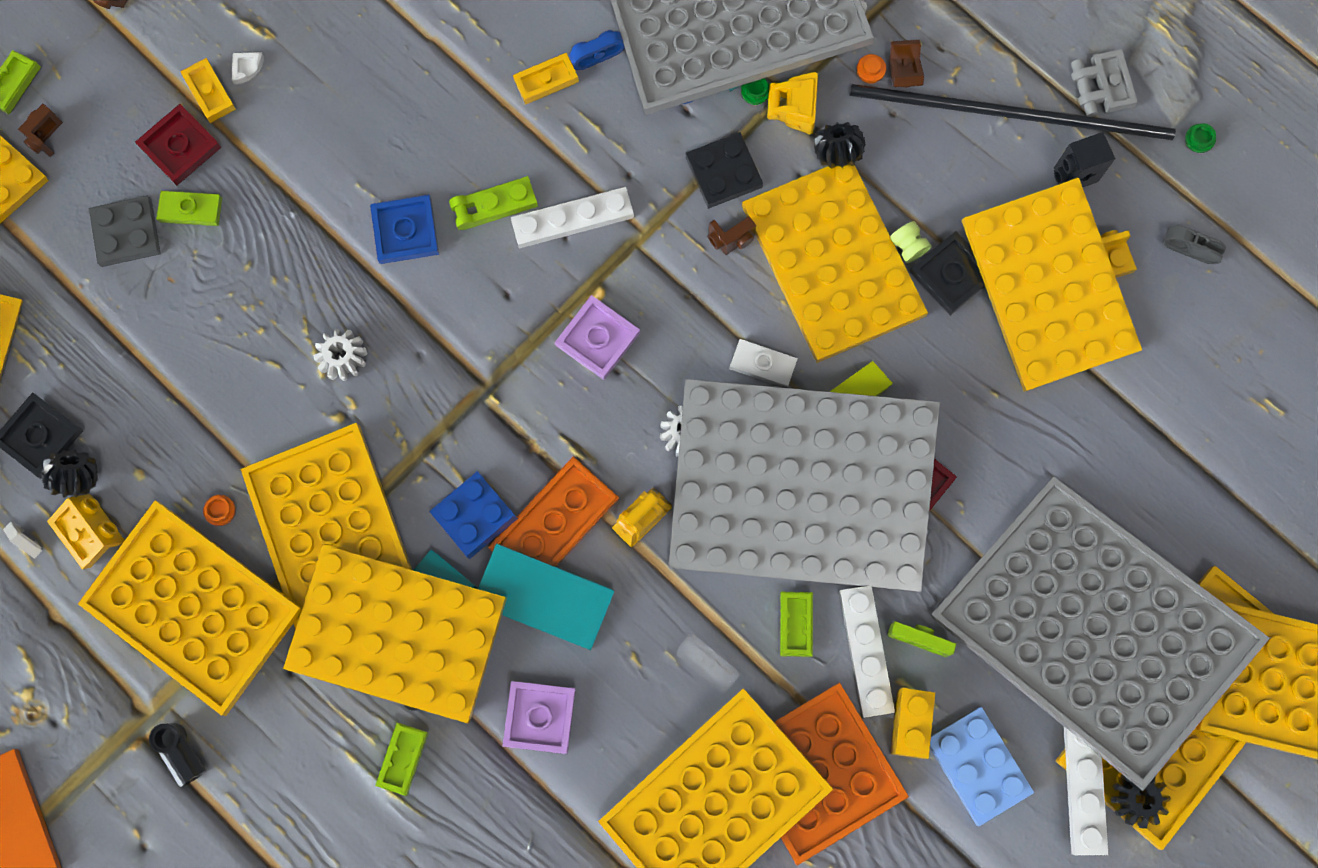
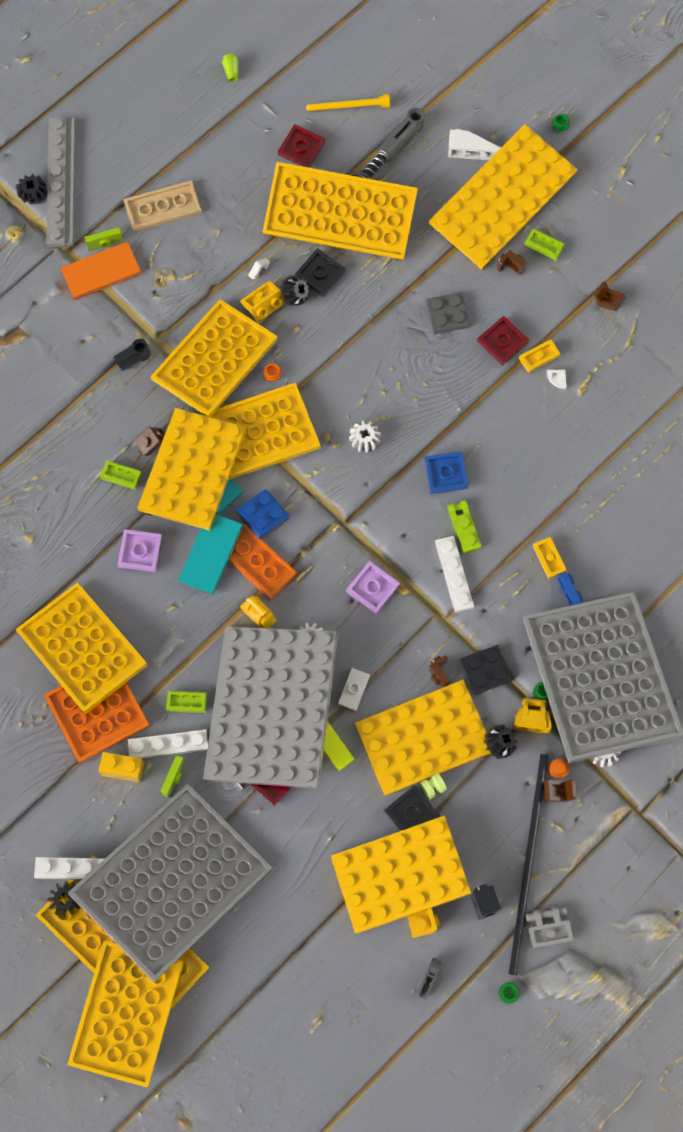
camera: 90 degrees right, 5 degrees down
lime plate [156,191,223,226] -> none
light blue plate [930,707,1034,826] -> none
none -> bracket [134,427,165,456]

